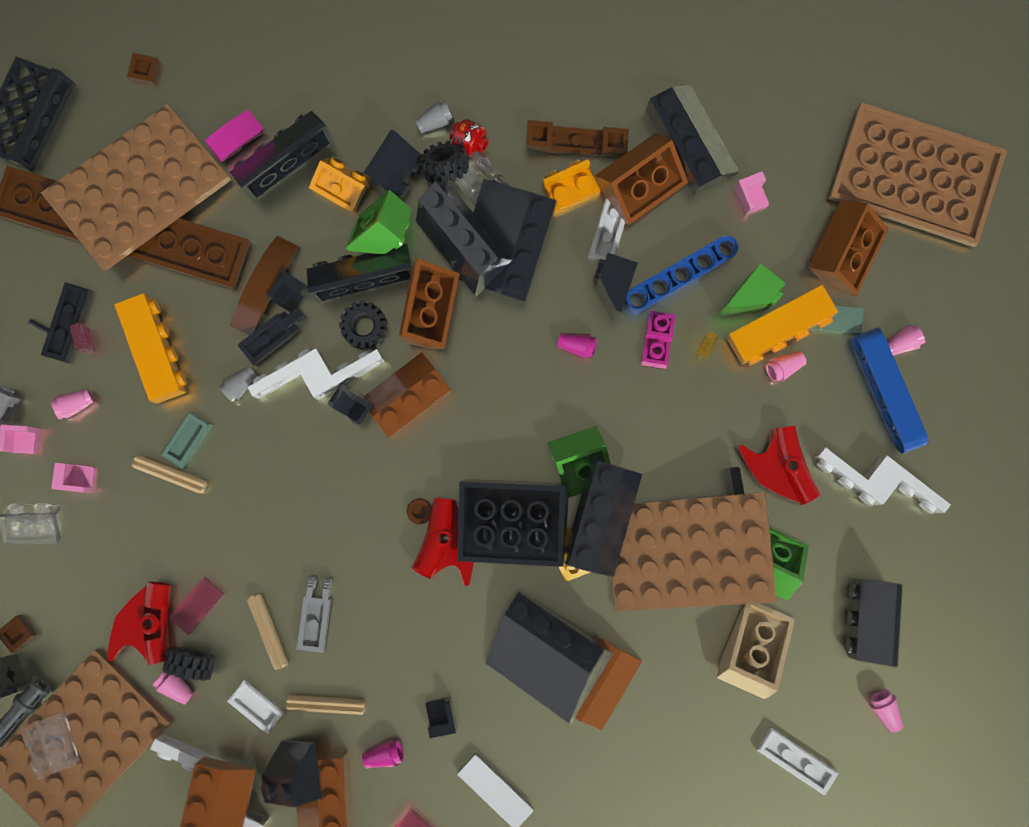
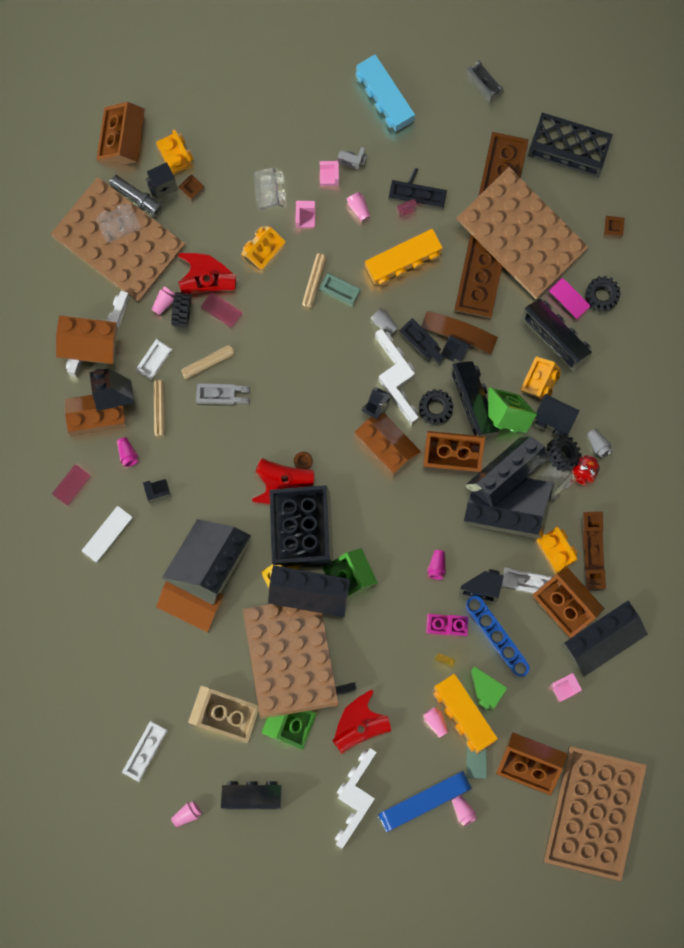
camera: 85 degrees right, 5 degrees down
none -> light orange bracket [241,226,286,270]
none -> black tyre [585,276,621,312]

